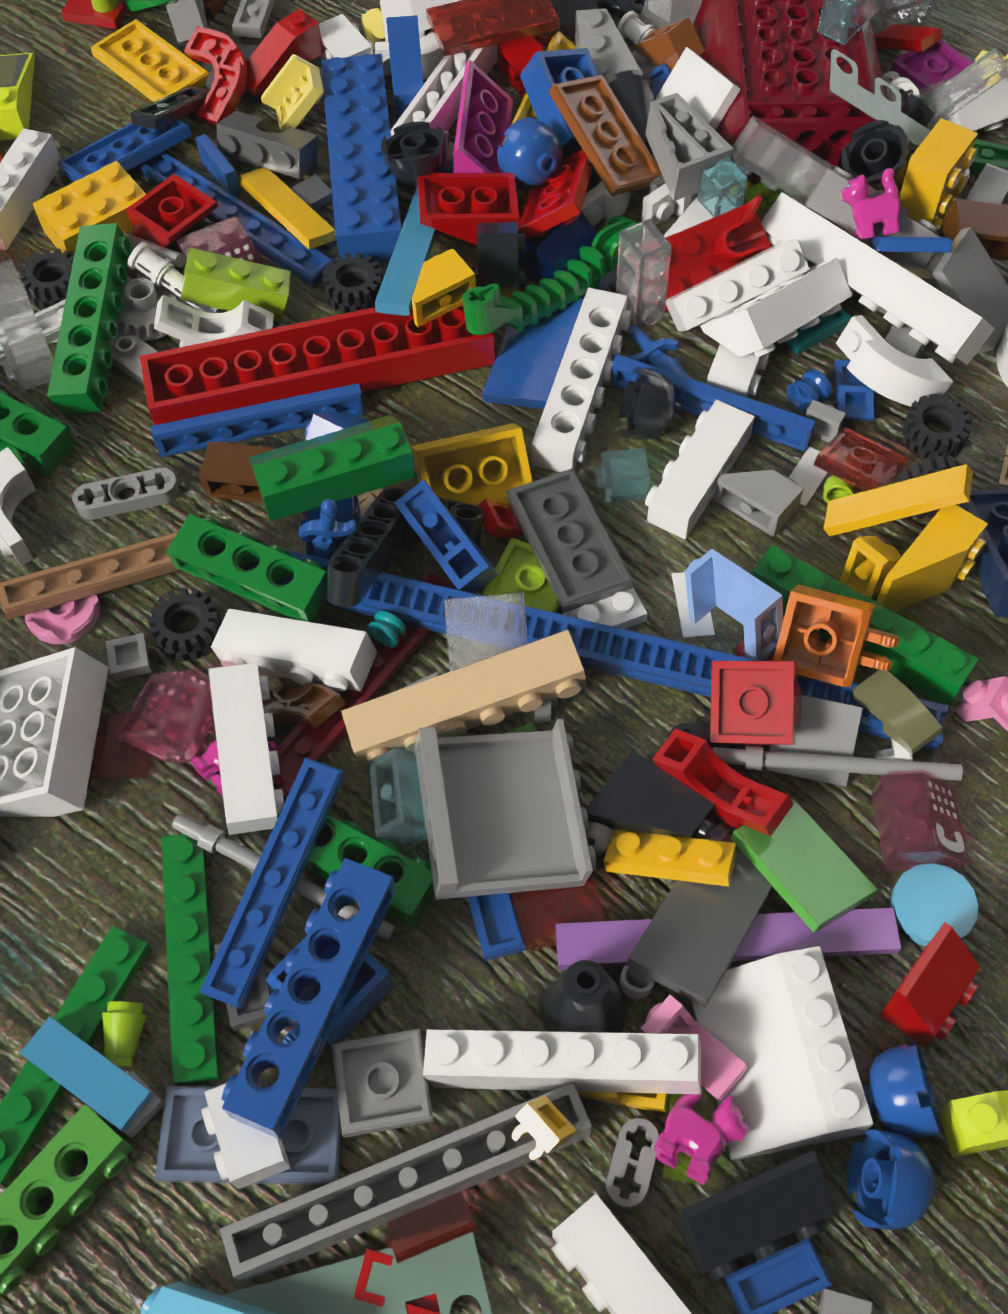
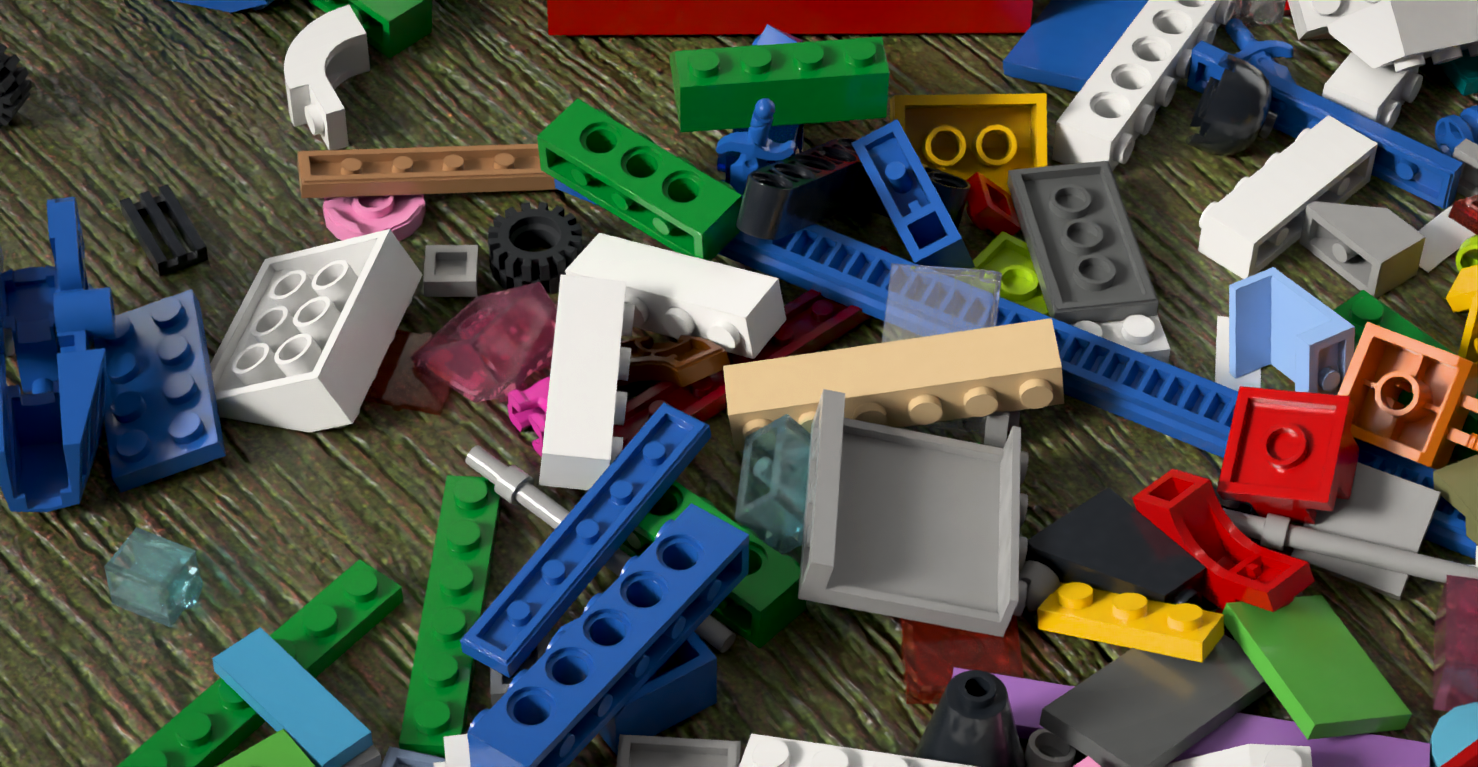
camera: 10 degrees right, 15 degrees down
light grey beam [72,468,180,520] -> none
lime cone [102,1001,147,1067] -> none
blue tile [150,383,365,457] -> none
reddish brown brick [199,441,278,503] -> none
teal bush [367,610,406,647] -> none
blue tile [468,893,525,961] -> none
clear light blue brick [595,448,650,502] -> none

